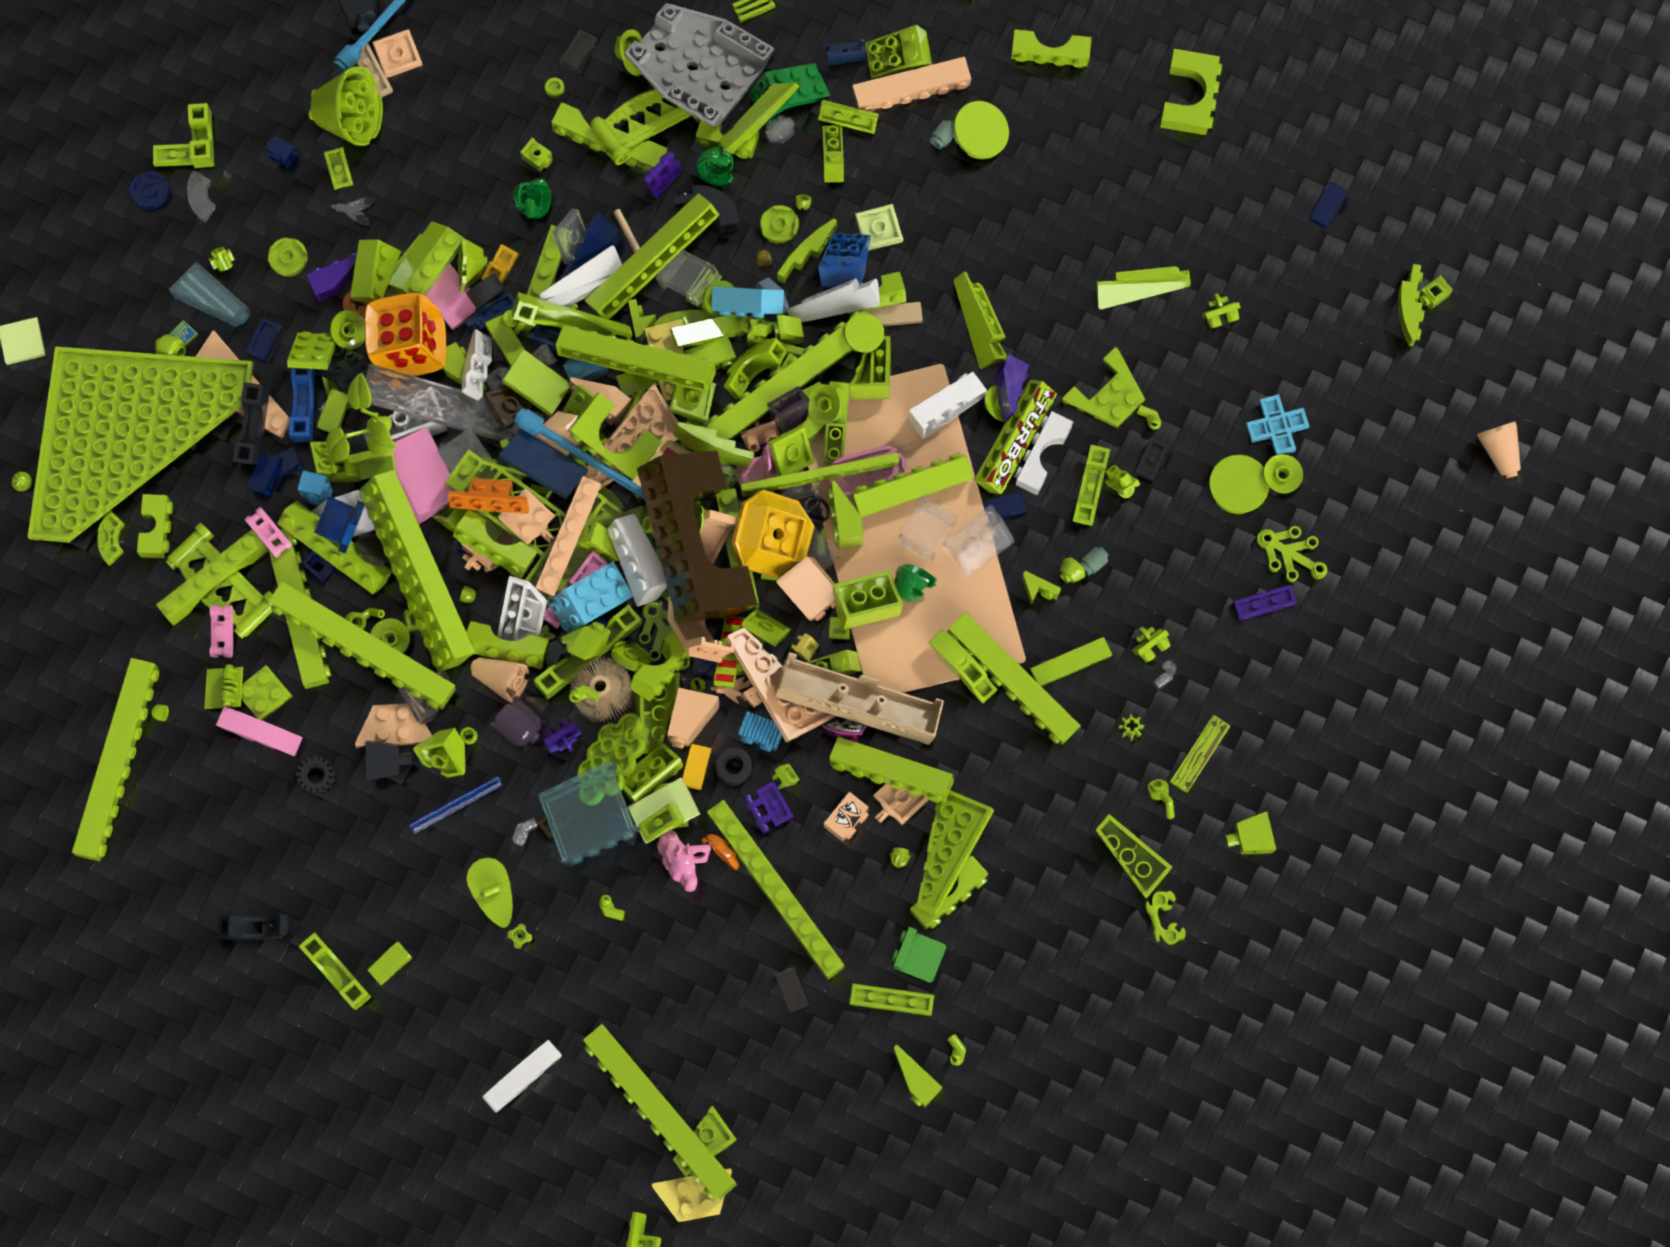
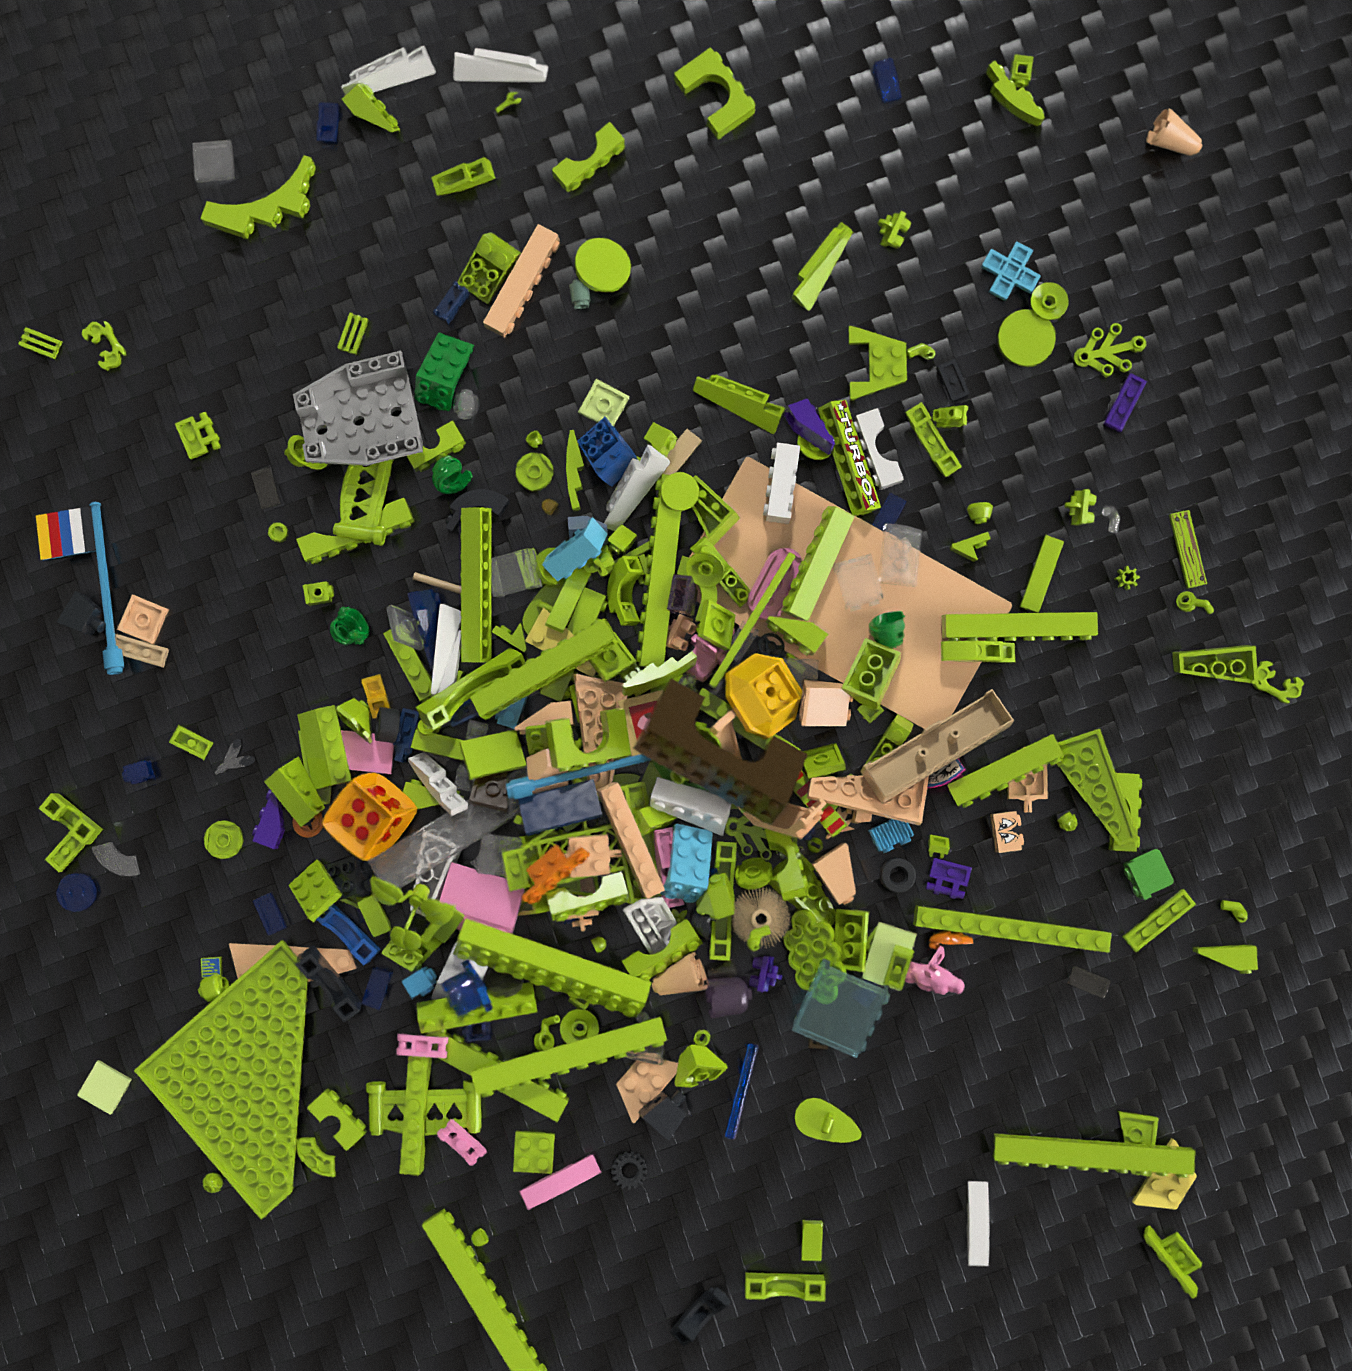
camera: 45 degrees left, 10 degrees up
clear light blue slope [169,262,250,327] -> none
lime hinge [204,665,243,709] -> none
lime gear [209,247,235,272] -> none
clear blue slope [247,452,281,496] -> none
lime cone [309,67,383,146] -> none
lime dish [330,310,365,350] -> none
lime plate [508,924,532,949] -> none
clear arm [513,818,538,845] -> none
lime arm [599,895,625,921] -> none
dark purple plate [643,151,683,199] -> none
yellow slope [683,744,711,790] -> none
lime wedge [719,82,800,154] -> none
light yellow tile [791,634,819,662] -> none
lime tile [818,100,879,134] -> none
lime slope [823,125,844,182] -> none
sand green brick [1079,547,1109,576] -> none
lime torso [1225,812,1276,854] -> none

